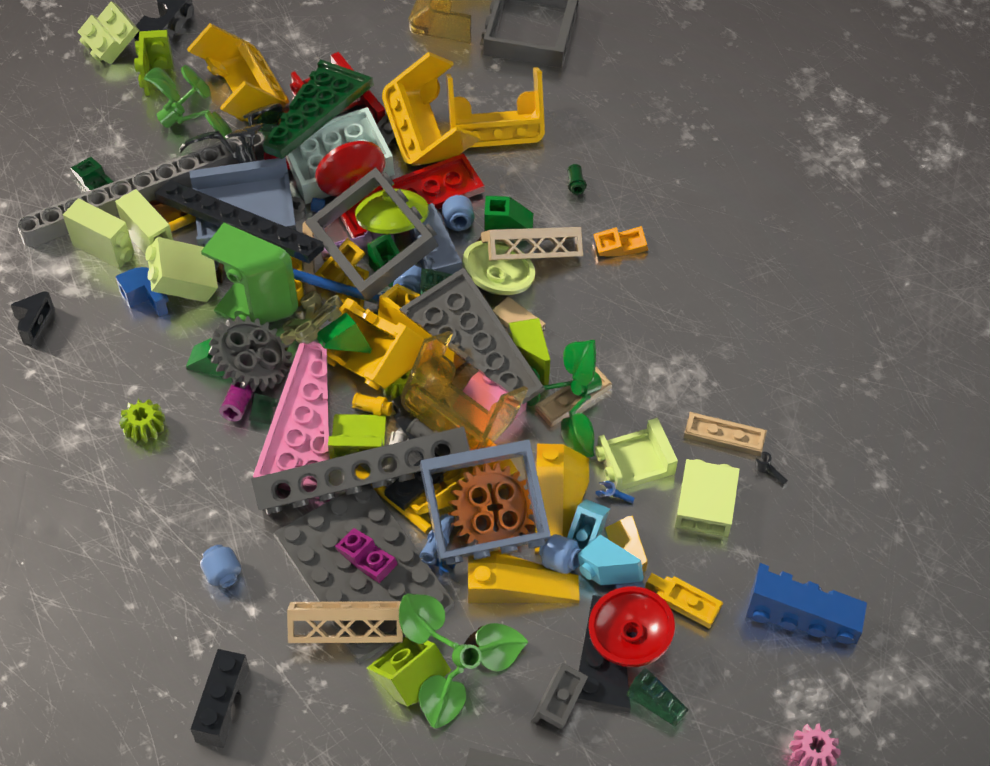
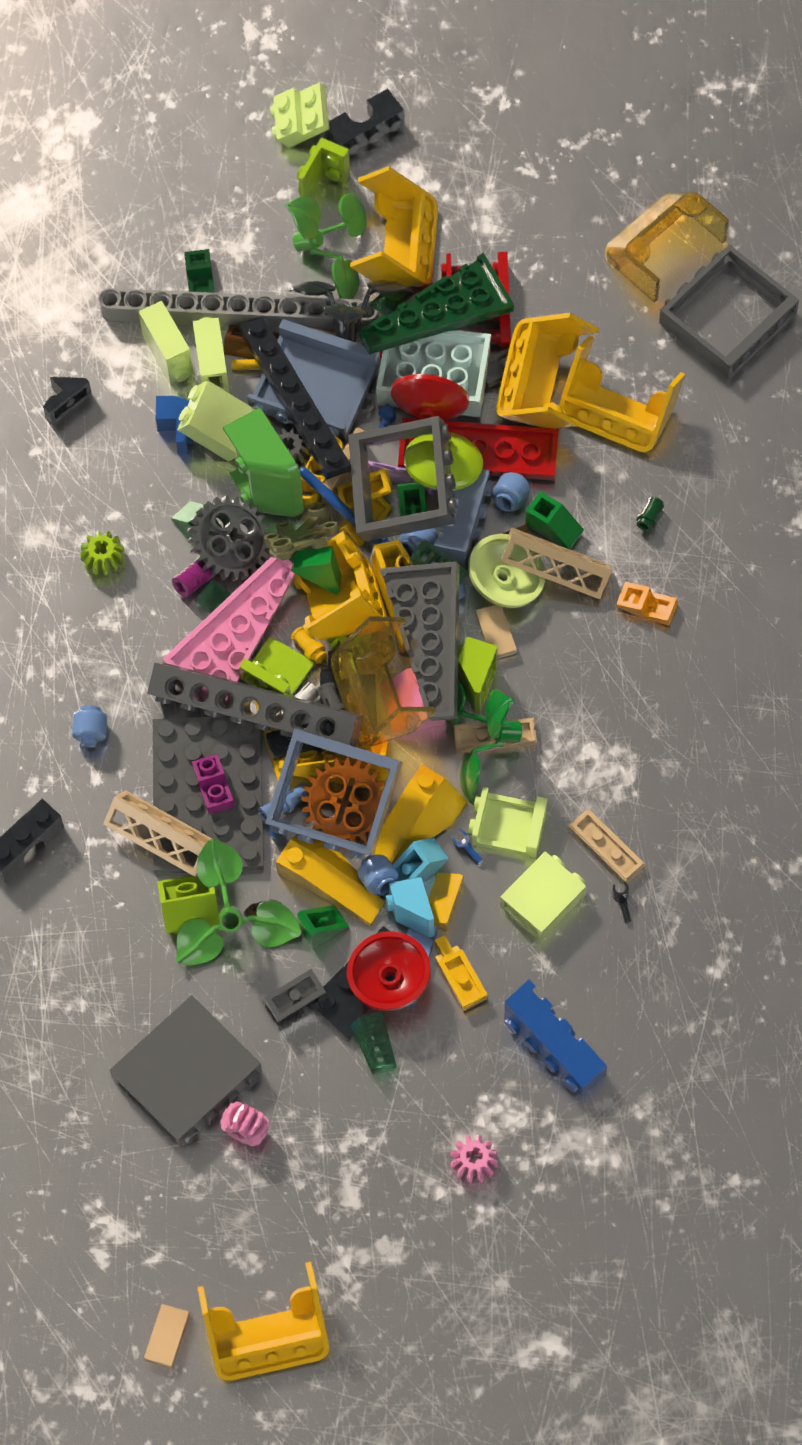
camera: 35 degrees right, 10 degrees up
none -> green slope [297,905,349,949]

